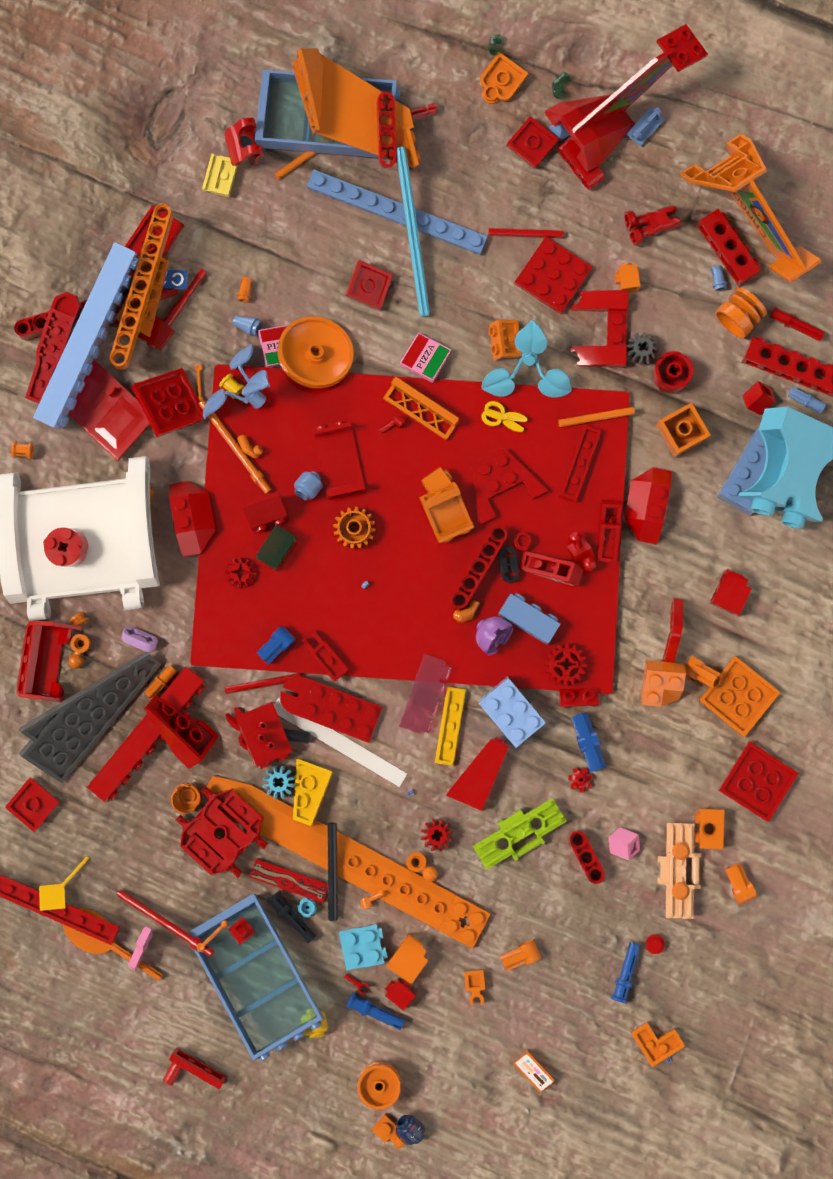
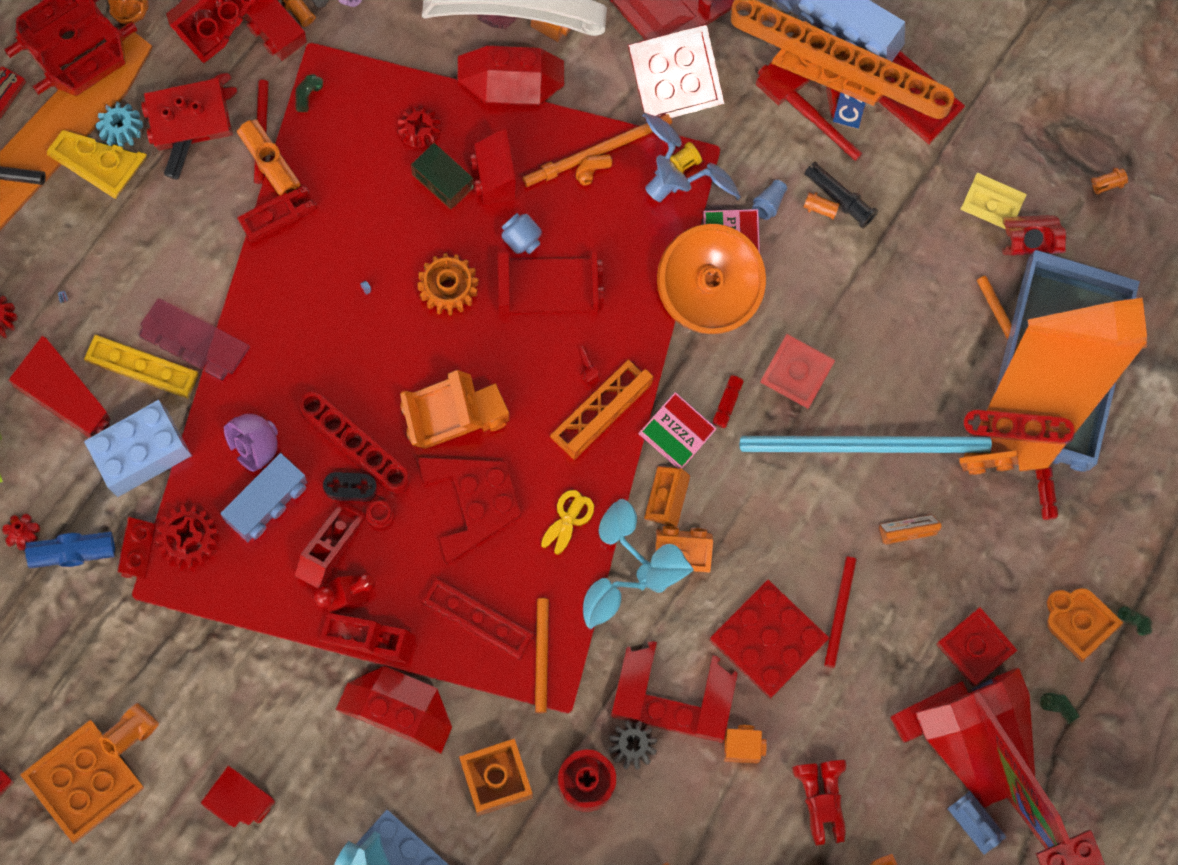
camera: 90 degrees right, 10 degrees down
orange hinge [195,364,204,402] -> none
blue piece [257,625,296,665] -> none
white sticker [274,697,407,787] -> none
red plate [280,676,382,743] -> none
medium blue plate [307,169,487,255] -> none
orange arm [453,600,480,622] -> none
orange slope [640,660,686,707] -> none
red beam [662,597,683,663] -> none
none -> orange piece [237,119,301,196]
none -> clear green arm [295,74,323,112]
none -> orange slope [644,466,690,527]
none -> red axle [713,375,744,428]
none -> black pin [804,161,878,229]
none -> orange slope [879,515,942,545]
none -> orange pin [1091,168,1128,195]

